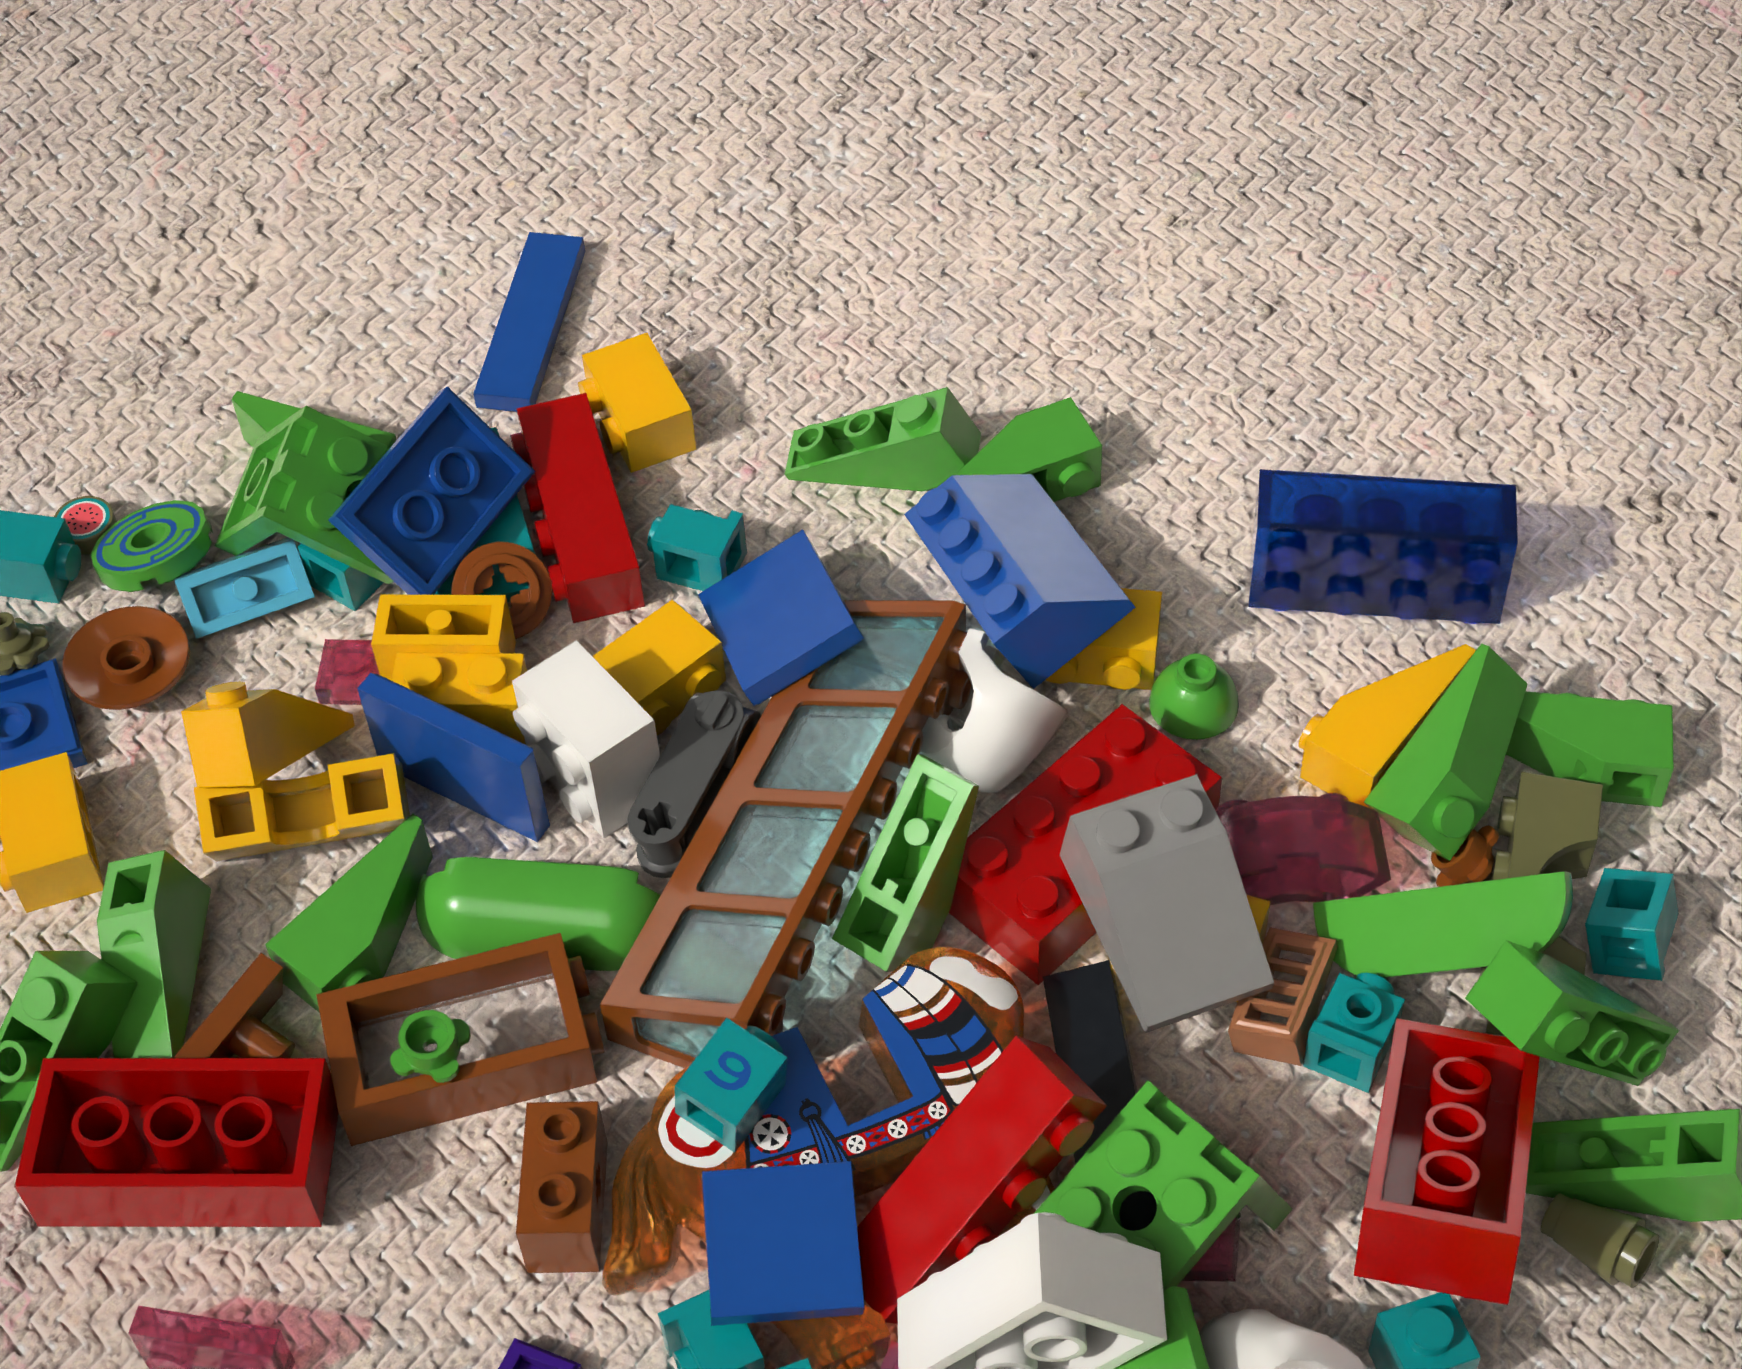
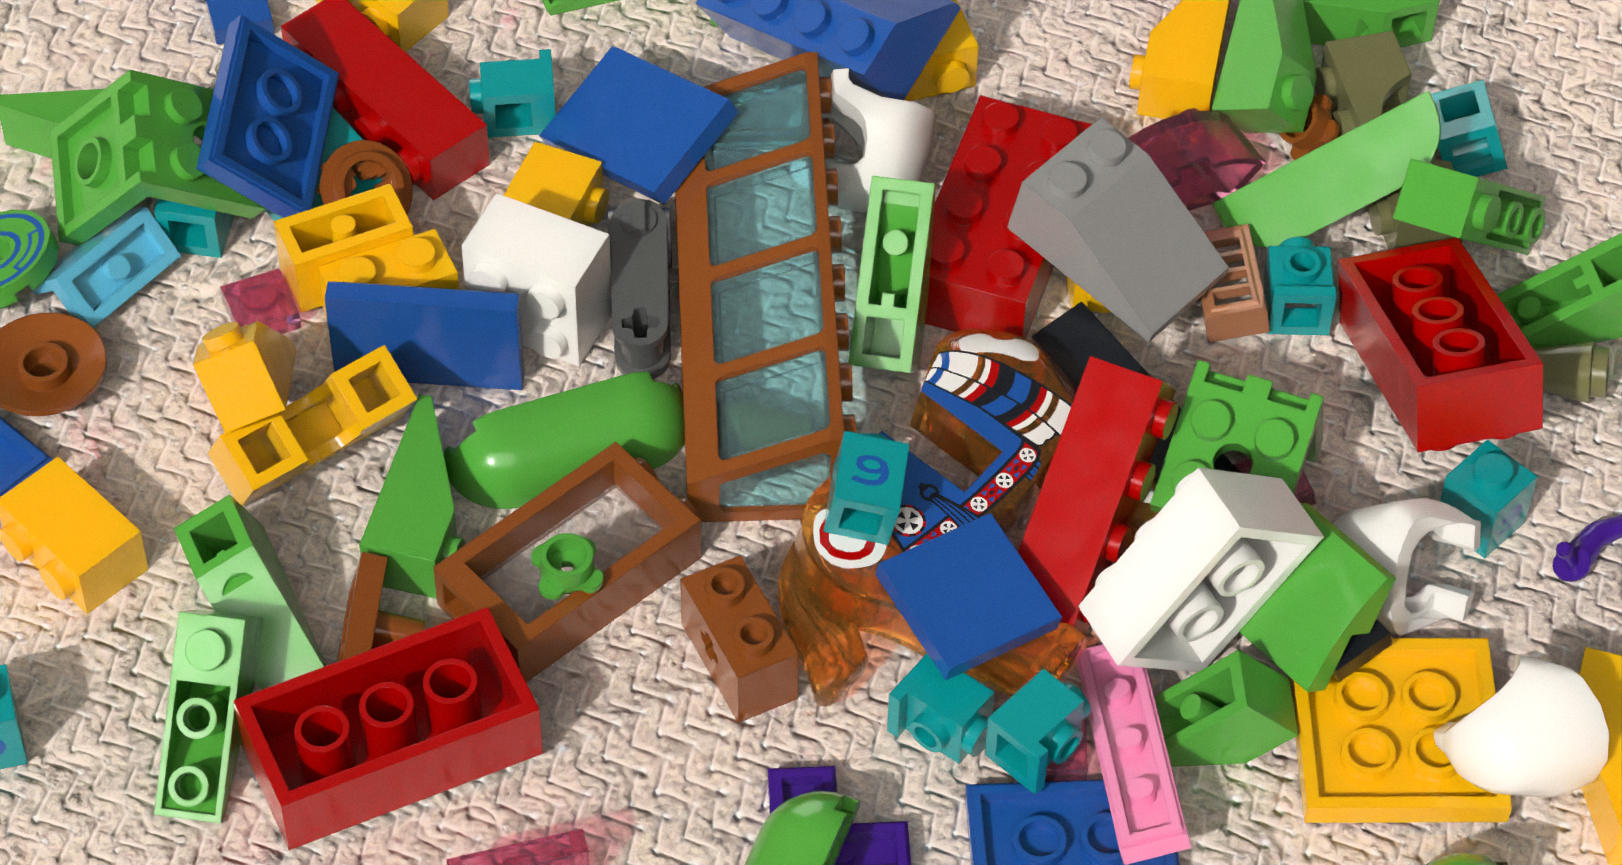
camera: 30 degrees left, 0 degrees up
bright green brick [1149,653,1239,740] -> none

